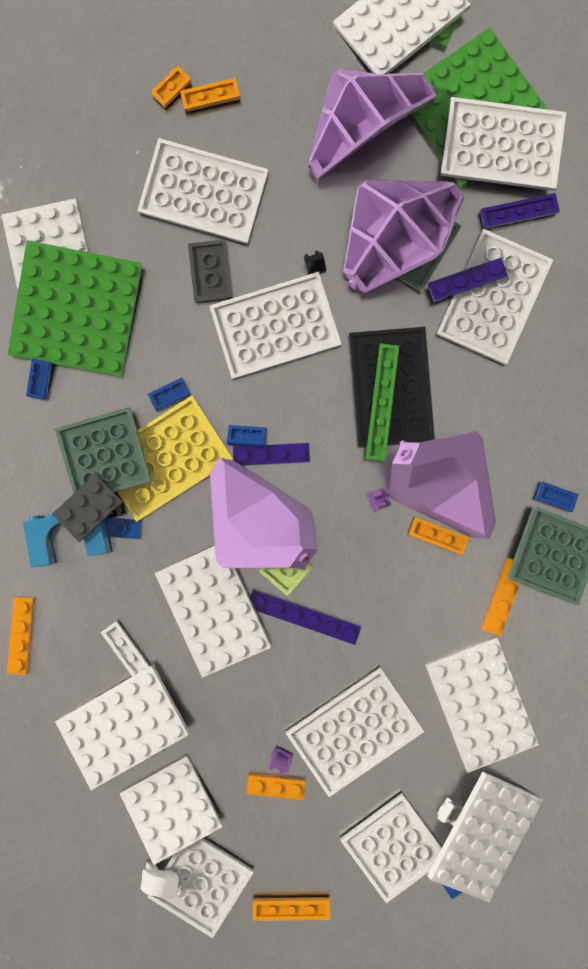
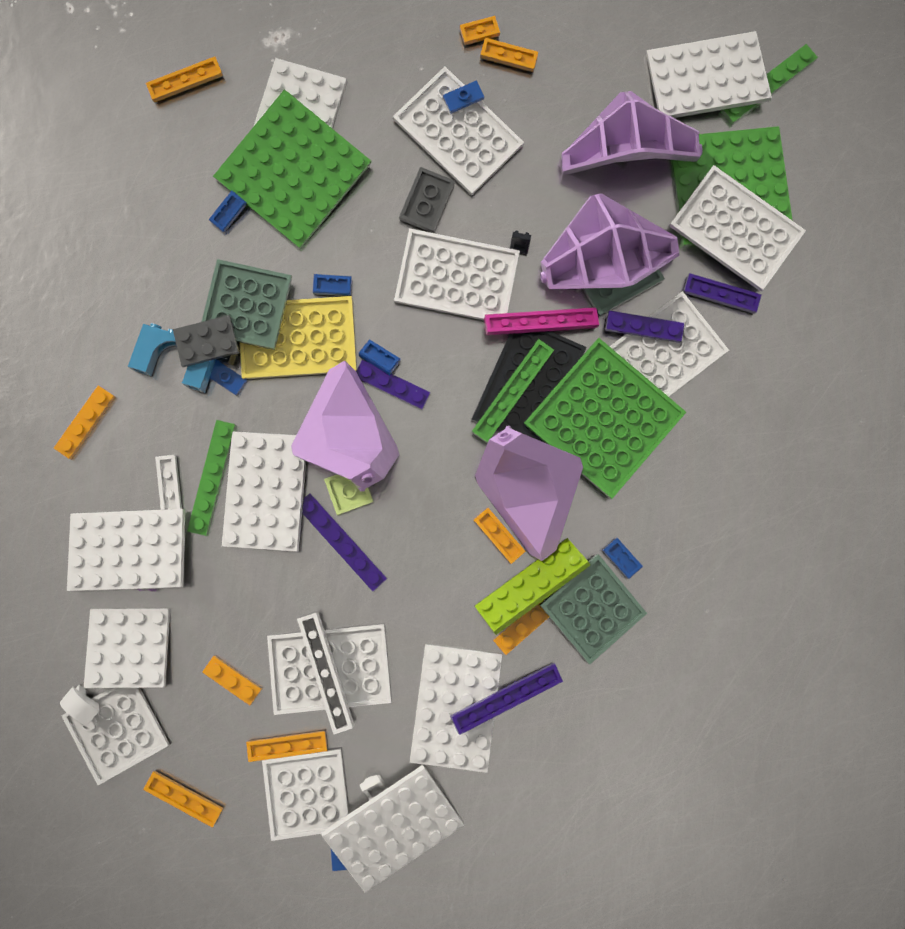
camera: 15 degrees right, 5 degrees down
medium lavender tile [269,747,294,774] -> none
medium lavender tile [367,487,391,512] -> none
none -> bright green plate [187,420,236,536]
none -> light orange plate [246,730,328,762]
none -> white brick [297,612,354,735]
none -> blue plate [443,80,484,114]
none -> dark purple plate [450,663,563,735]
none -> lime plate [475,538,590,635]
none -> dark pink plate [484,308,599,335]
none -> bright green plate [524,338,686,499]

